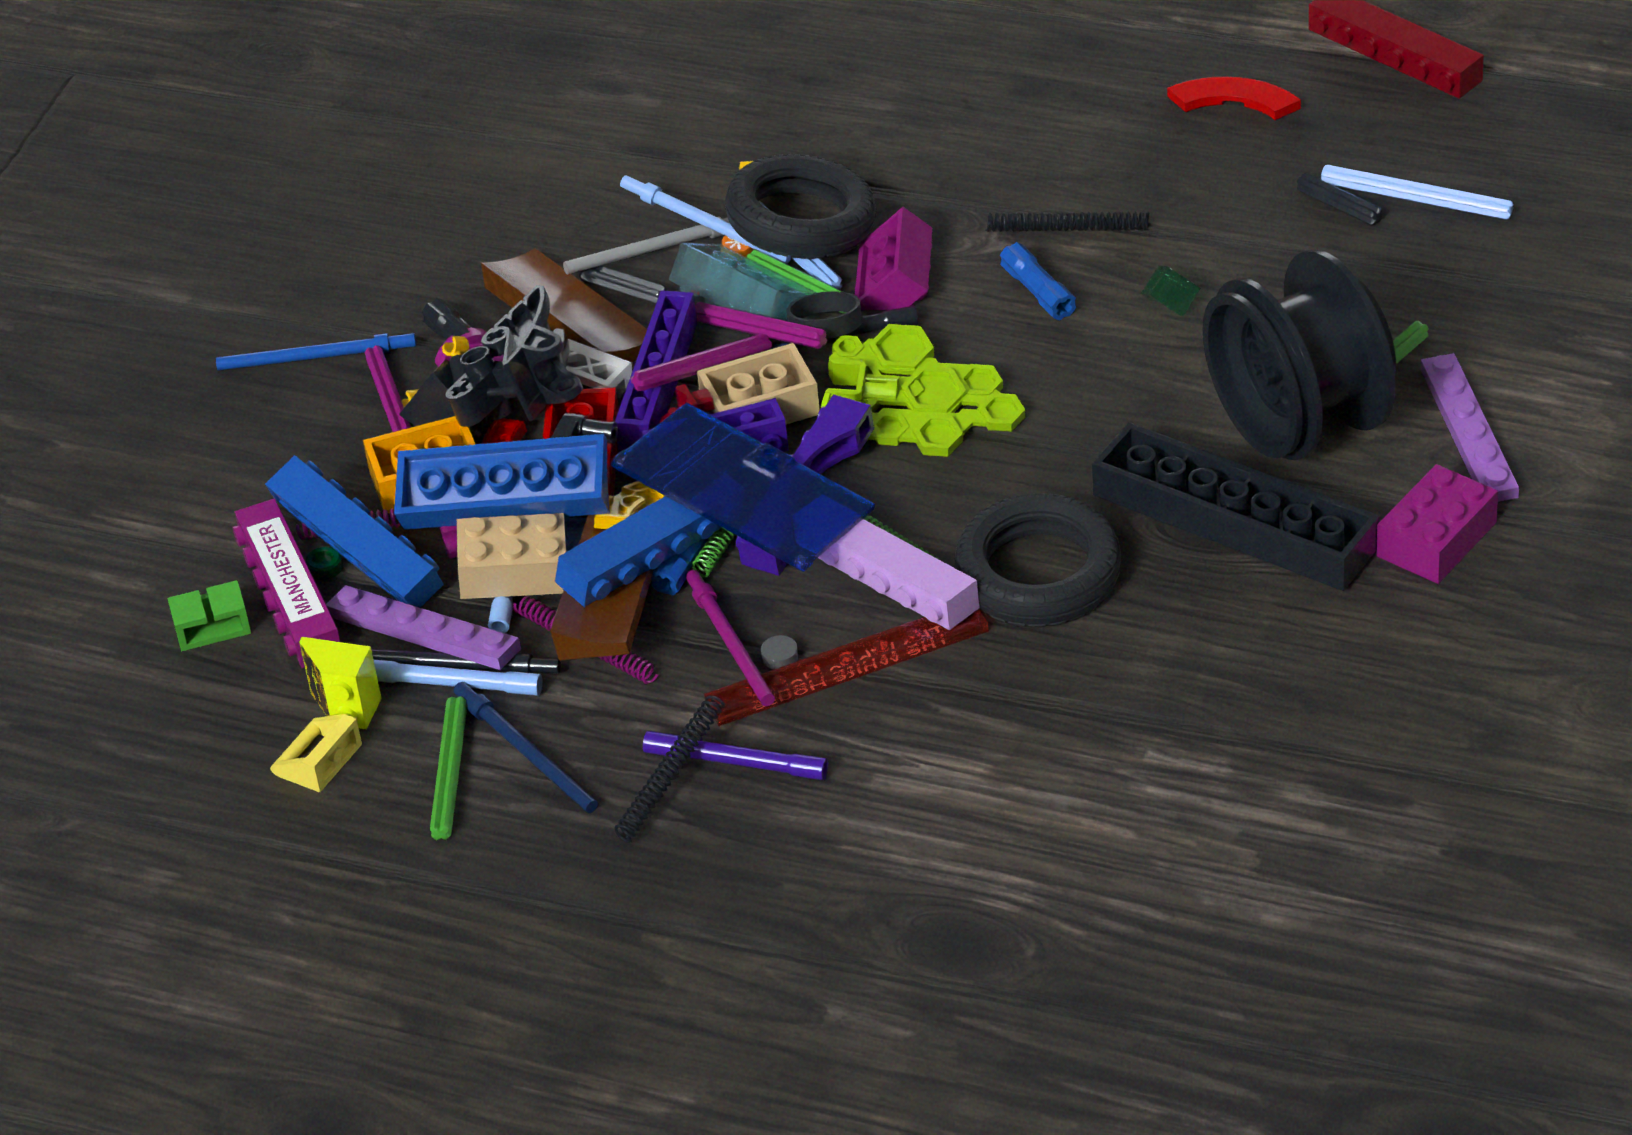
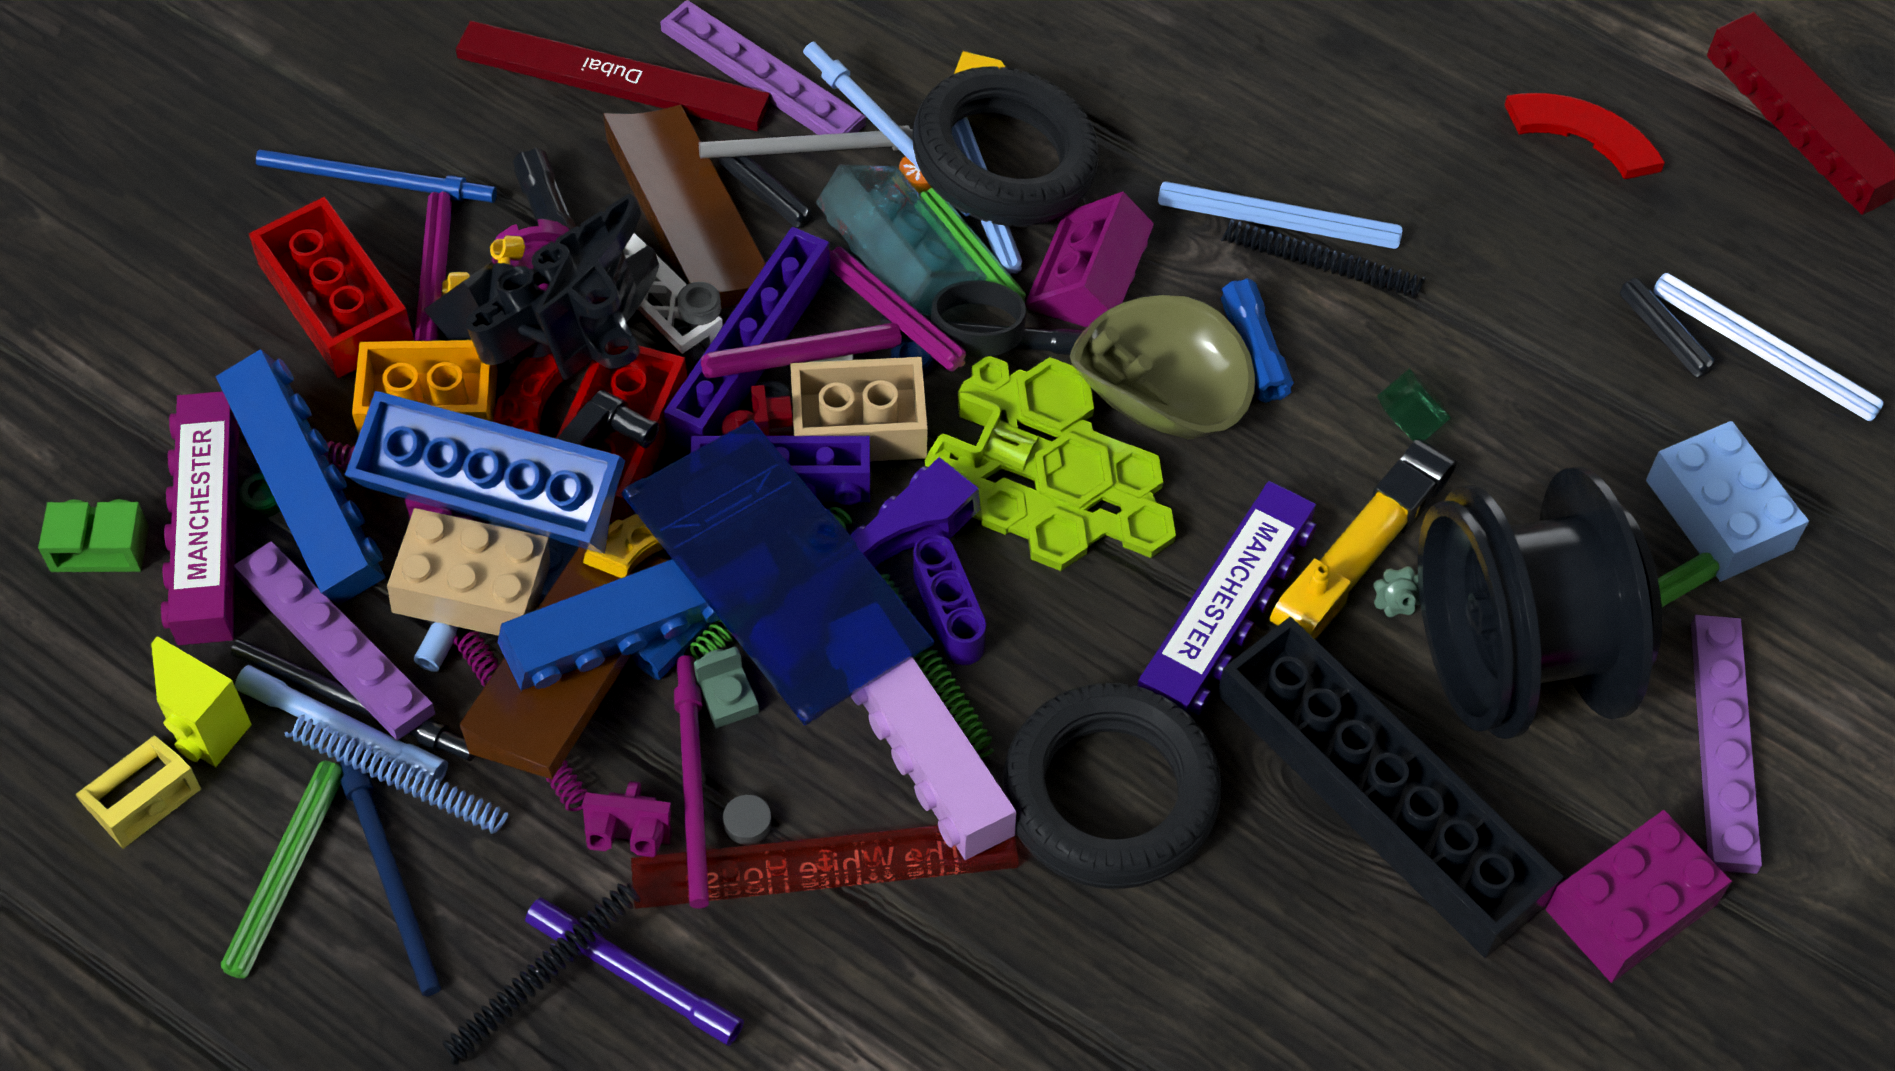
camera: 10 degrees right, 15 degrees up
none -> red brick [248,196,414,378]
none -> light blue piece [284,714,508,834]
none -> dark red tile [456,21,770,131]
none -> magenta hips [582,781,672,857]
none -> medium lavender tile [660,0,866,135]
none -> dark grey tile [677,282,721,325]
none -> sand green bracket [694,647,759,729]
none -> dark purple beam [913,534,986,666]
none -> olive piece [1070,295,1255,440]
none -> dark purple brick [1138,480,1317,716]
none -> light blue axle [1158,181,1402,249]
none -> yellow piece [1270,438,1457,640]
none -> sand green plant [1373,566,1420,618]
none -> light blue brick [1646,421,1809,582]

